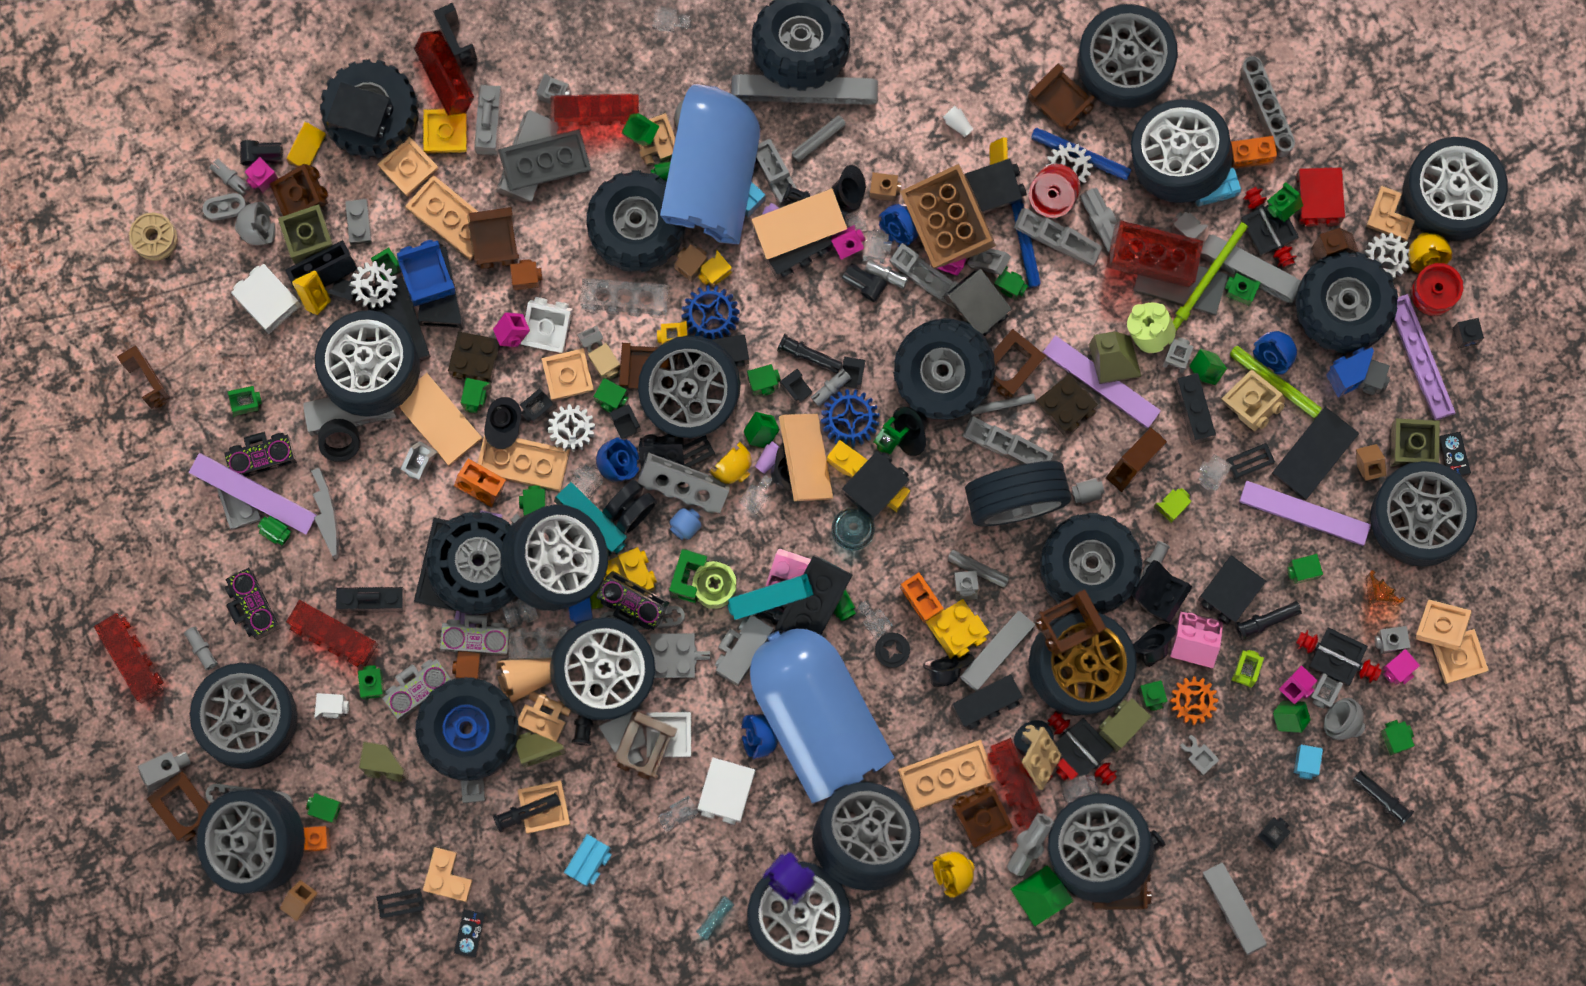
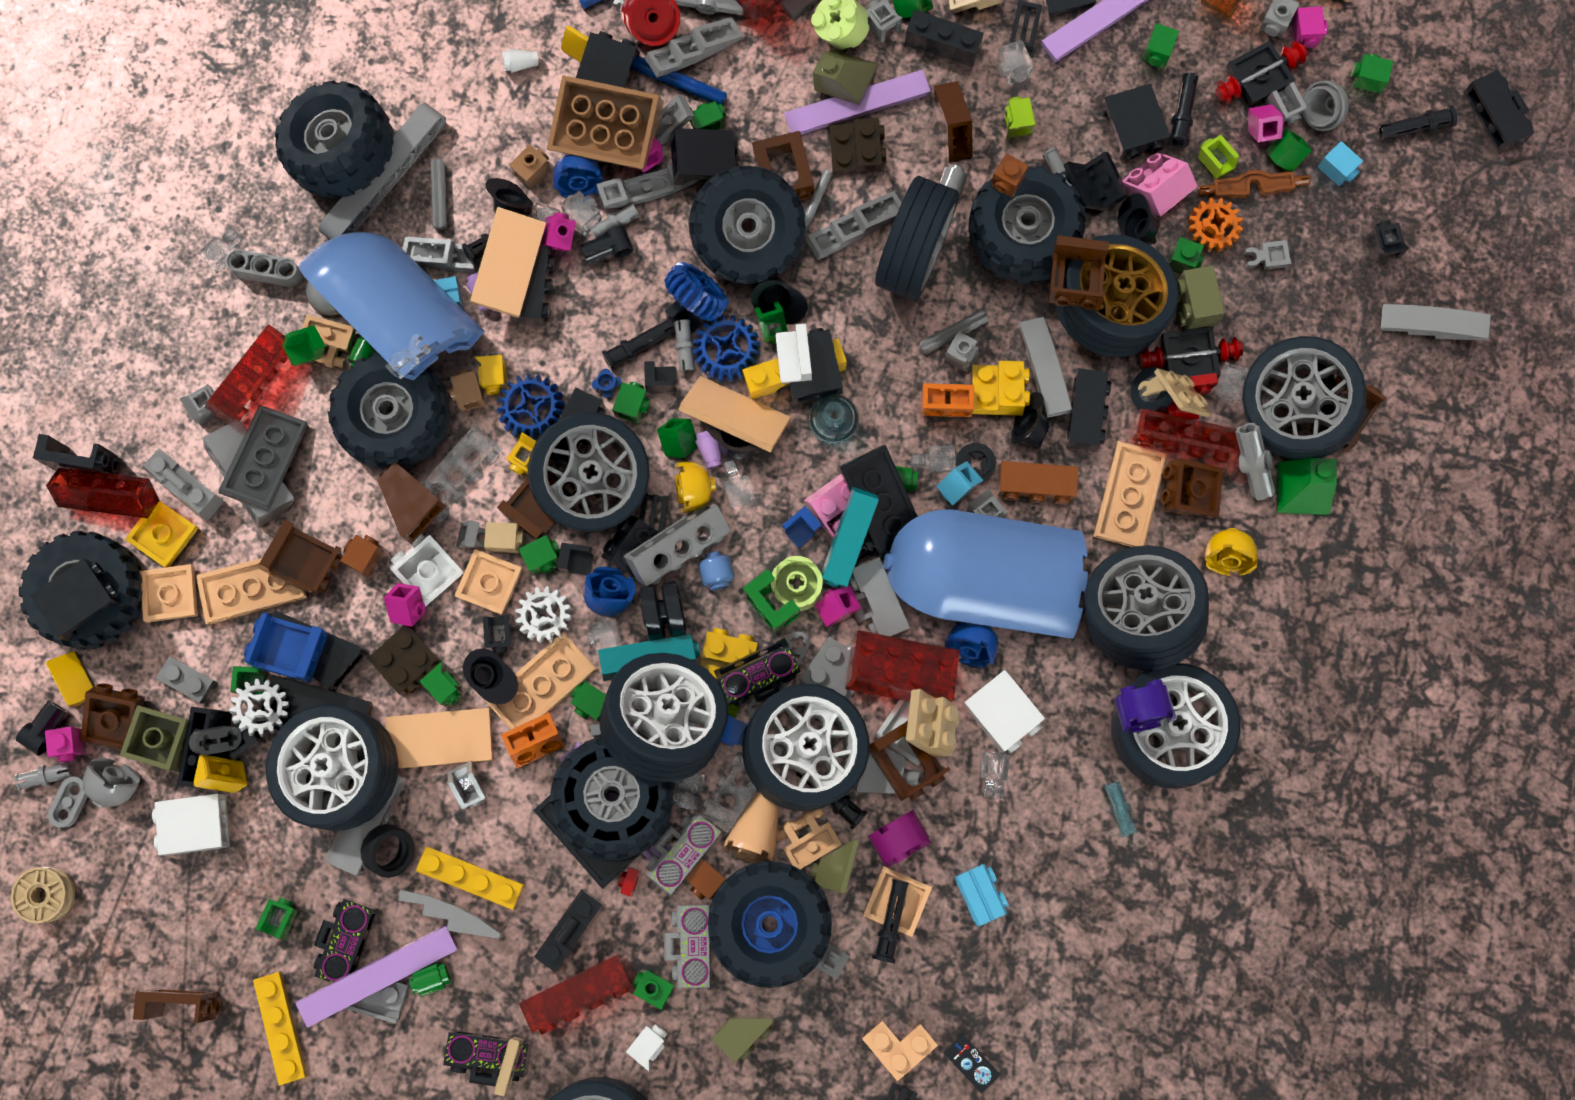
camera: 50 degrees left, 0 degrees up
none -> dark grey beam [189,726,242,755]
none -> light grey beam [226,250,303,287]
none -> yellow plate [253,971,308,1085]
none -> reddish brown slope [378,462,446,545]
none -> clear plate [385,334,432,379]
none -> yellow plate [416,846,524,910]
none -> tan tile [494,1037,524,1097]
none -> blue plate [592,369,622,398]
none -> red plate [618,867,641,897]
none -> blue gear [664,262,729,321]
none -> white panel [776,324,812,383]
none -> blue panel [782,506,822,548]
none -> dark pink brick [815,586,862,627]
none -> clear red brick [845,630,960,702]
none -> magenta brick [868,809,931,868]
none -> tan plate [906,689,959,757]
none -> medium azure brick [936,461,983,506]
none -> light grey window [967,488,1008,518]
none -> dark orange brick [990,153,1029,198]
none -> dark orange brick [997,461,1079,505]
none -> dark orange piece [1197,170,1311,199]
none -> black piece [1464,70,1535,154]

